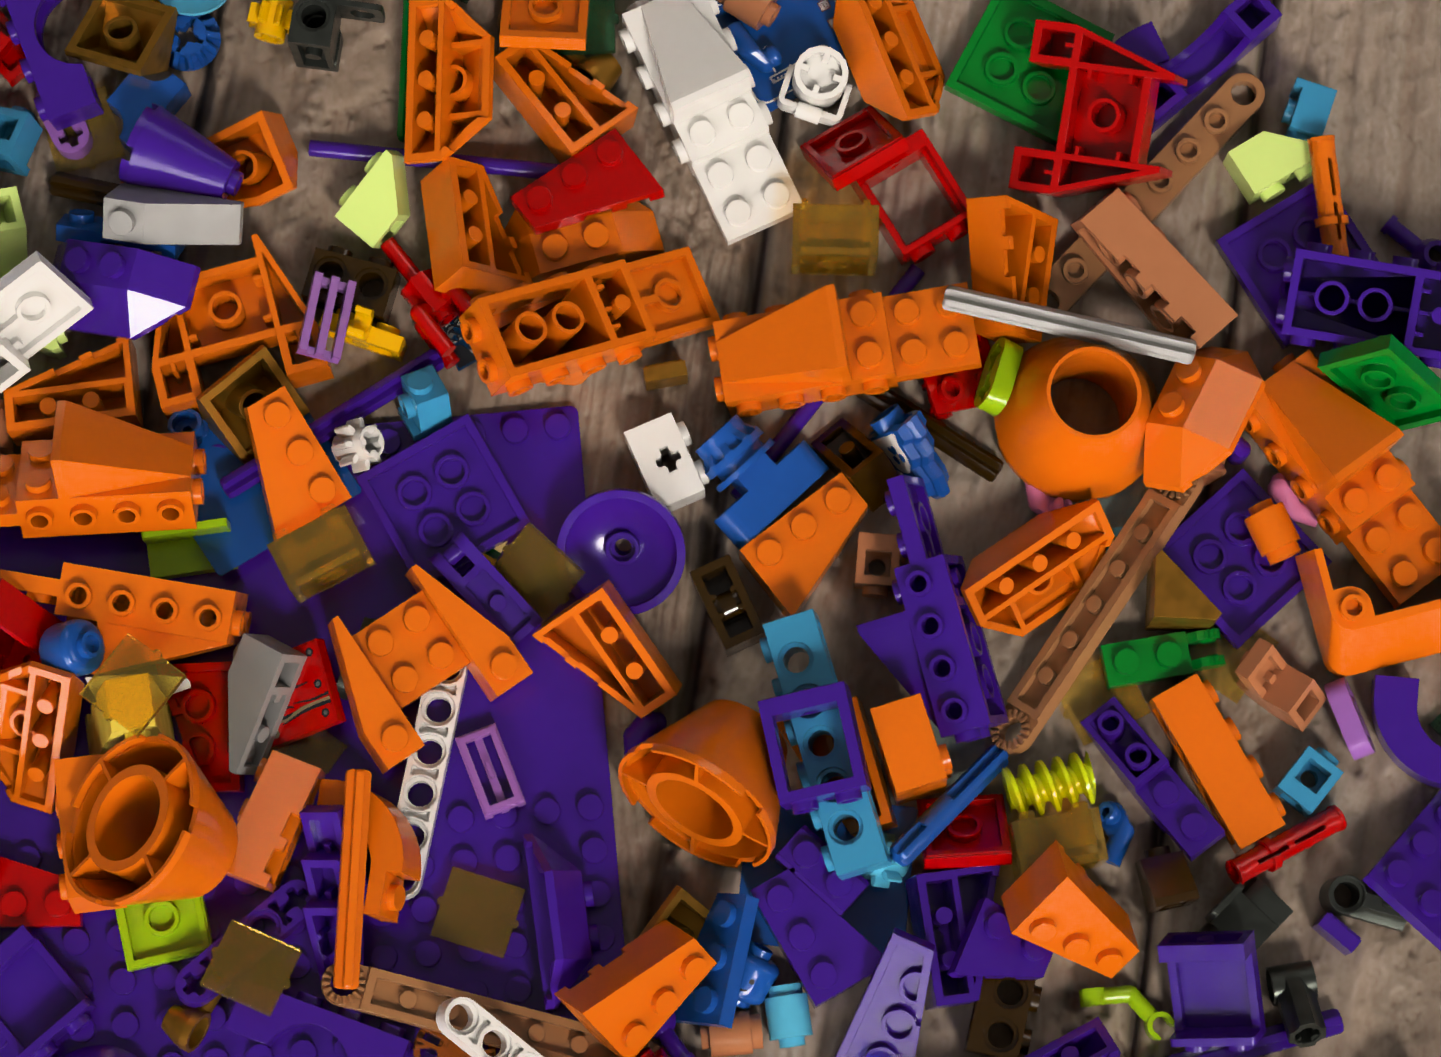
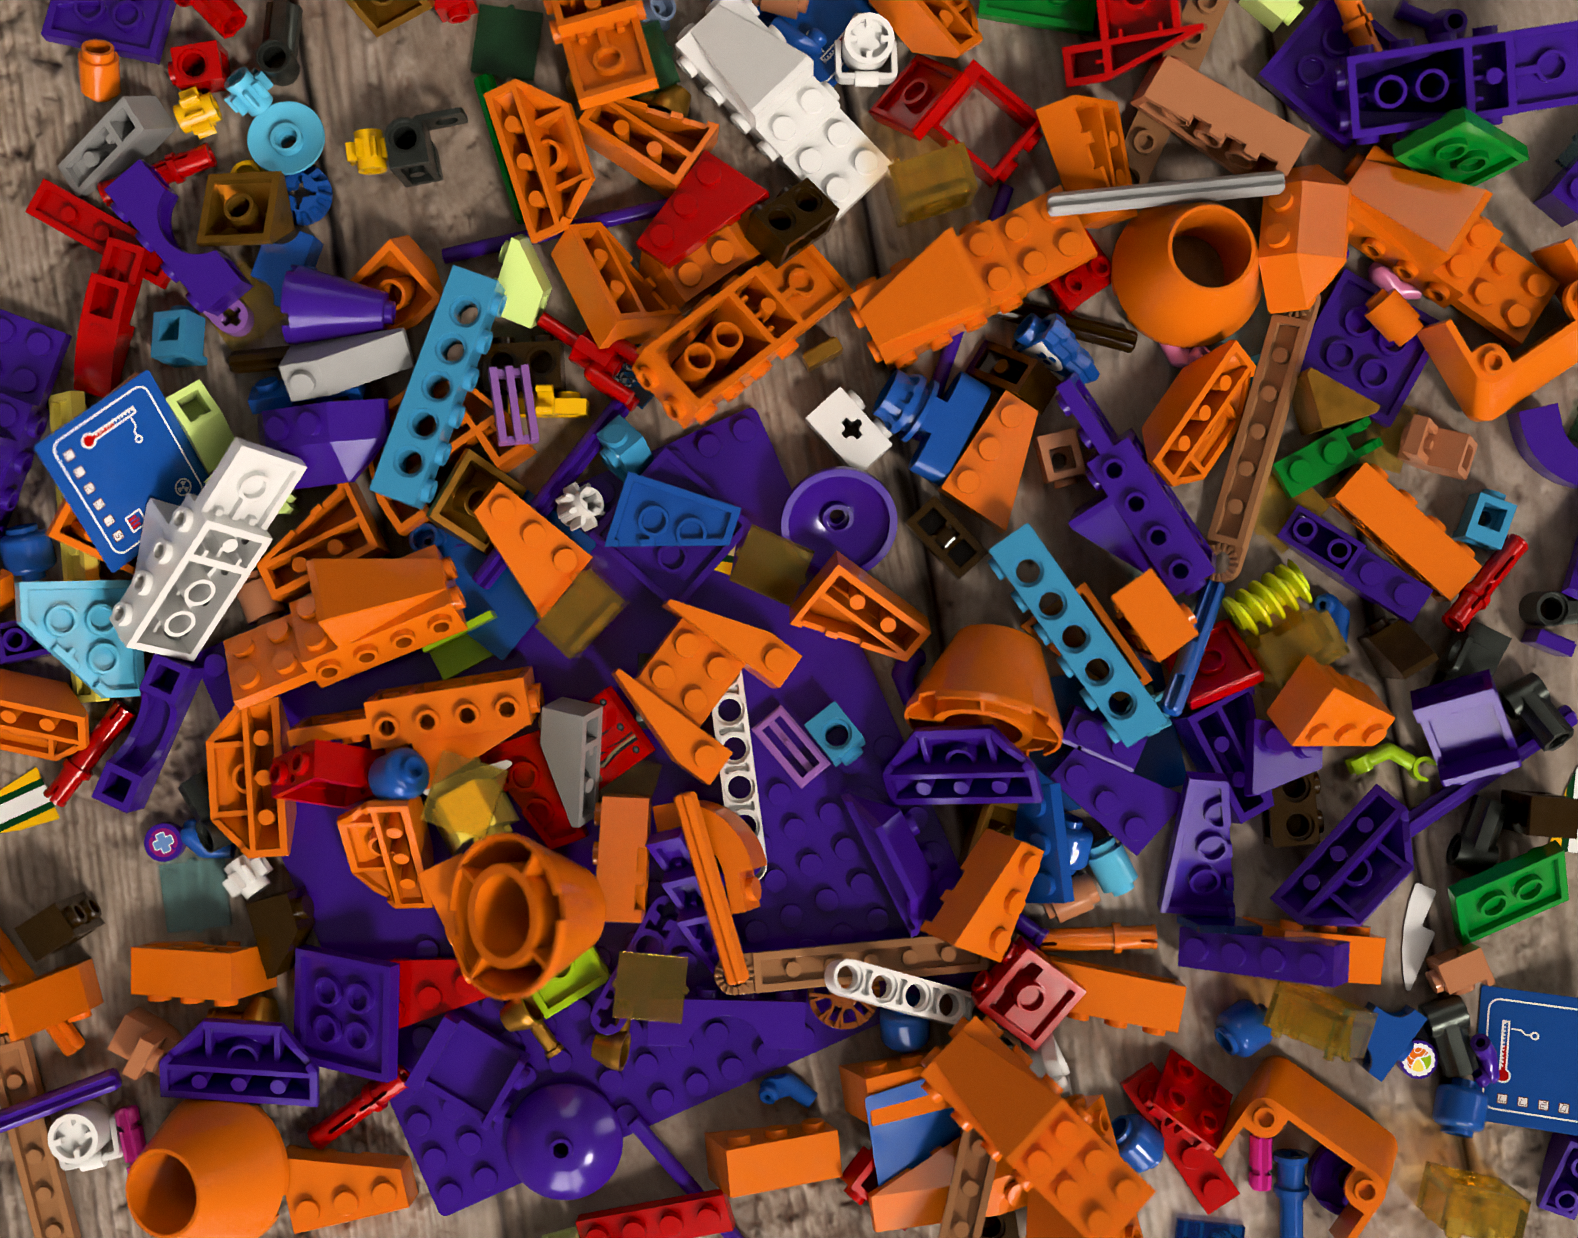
camera: 20 degrees left, 10 degrees up
dark purple plate [429,530,543,646] -> none
clear yellow piece [431,867,526,959] -> none
dark purple window [757,681,872,815] -> none
lime beam [974,337,1023,416] -> none
medium lavender beam [1324,677,1376,761] -> none
none -> dark azure brick [369,265,507,510]
none -> pearl gold bar [499,995,564,1059]
none -> blue wing [604,471,741,547]
none -> dark brown brick [745,177,840,269]
none -> dark azure brick [804,701,866,767]
none -> dark purple wedge [882,724,1044,805]

